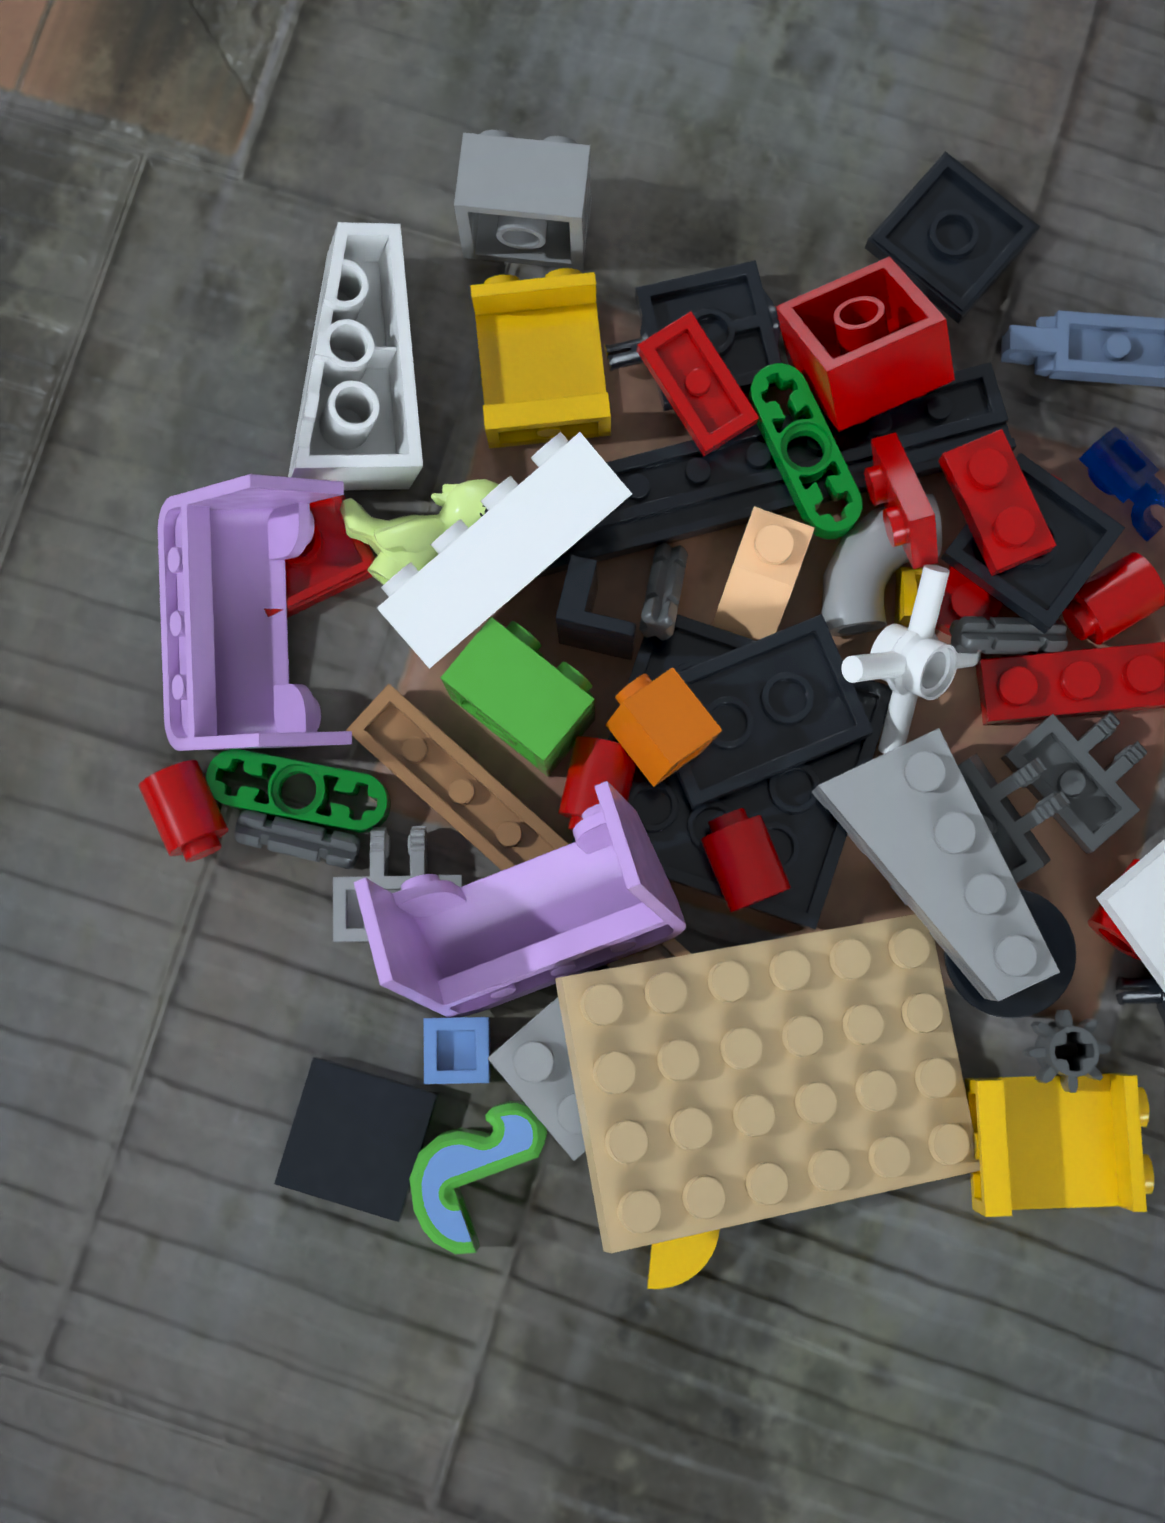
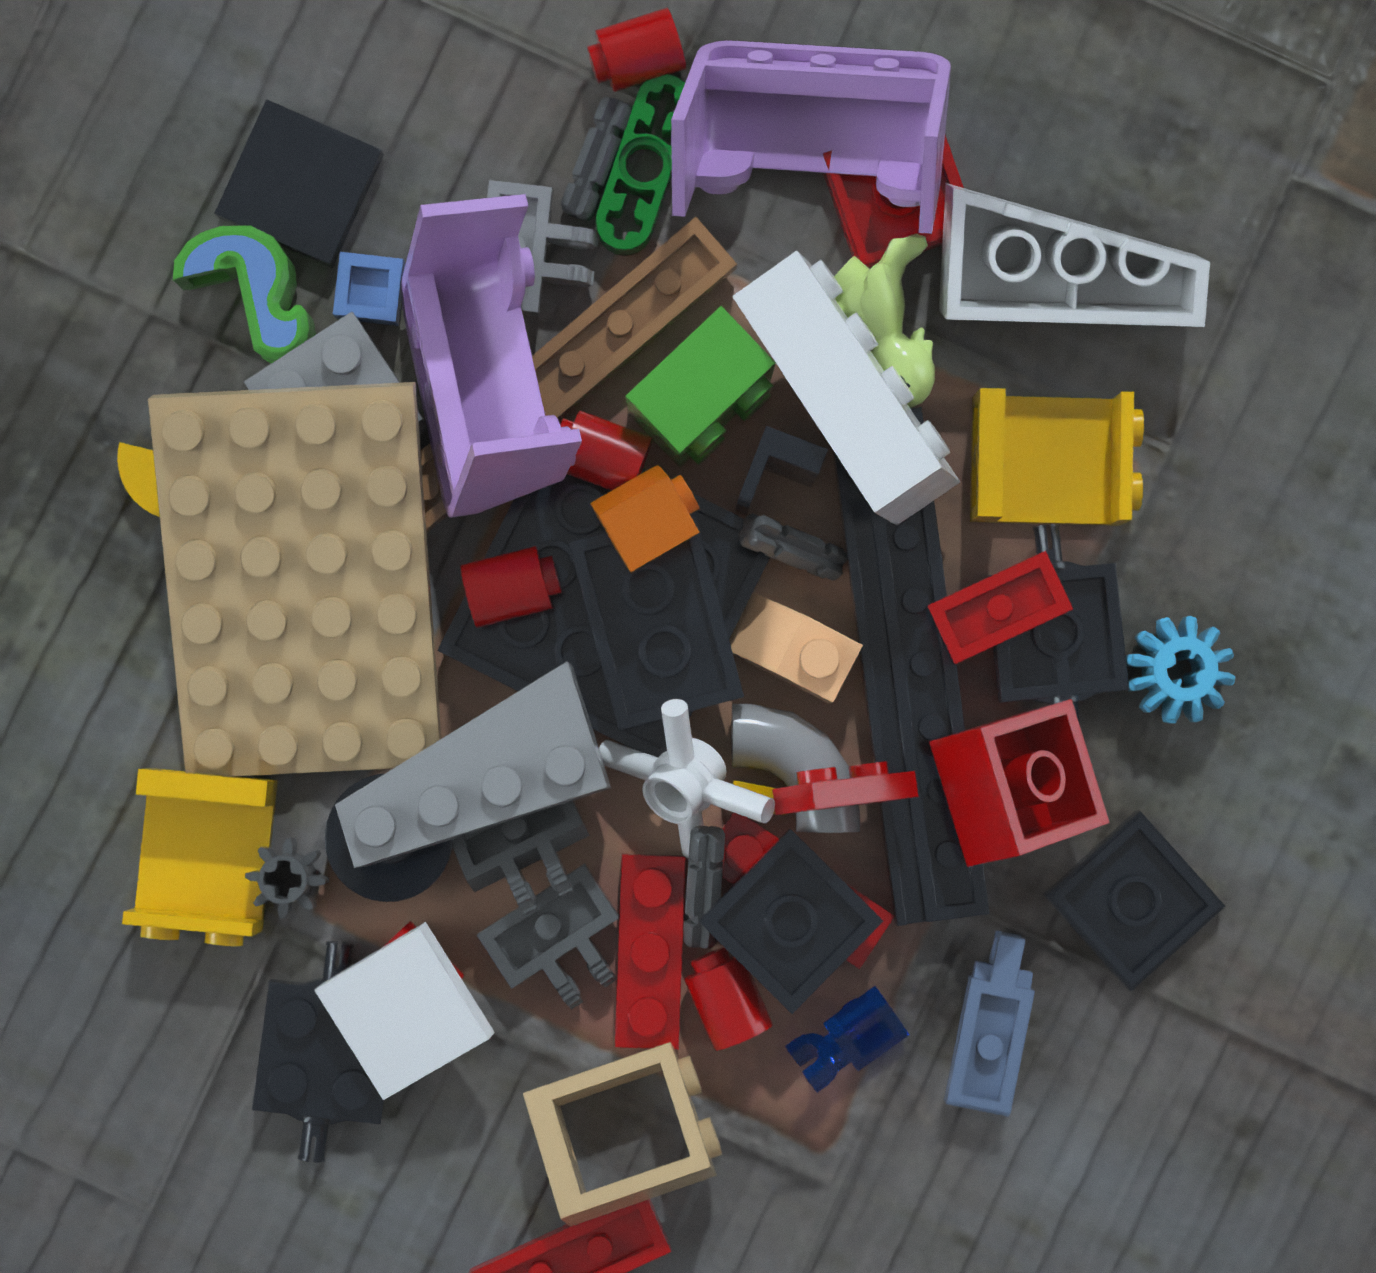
camera: 85 degrees right, 5 degrees up
light grey brick [454,130,592,270] -> none
green beam [749,363,862,539] -> none
red plate [938,429,1057,576] -> none
none -> medium azure gear [1126,616,1235,724]

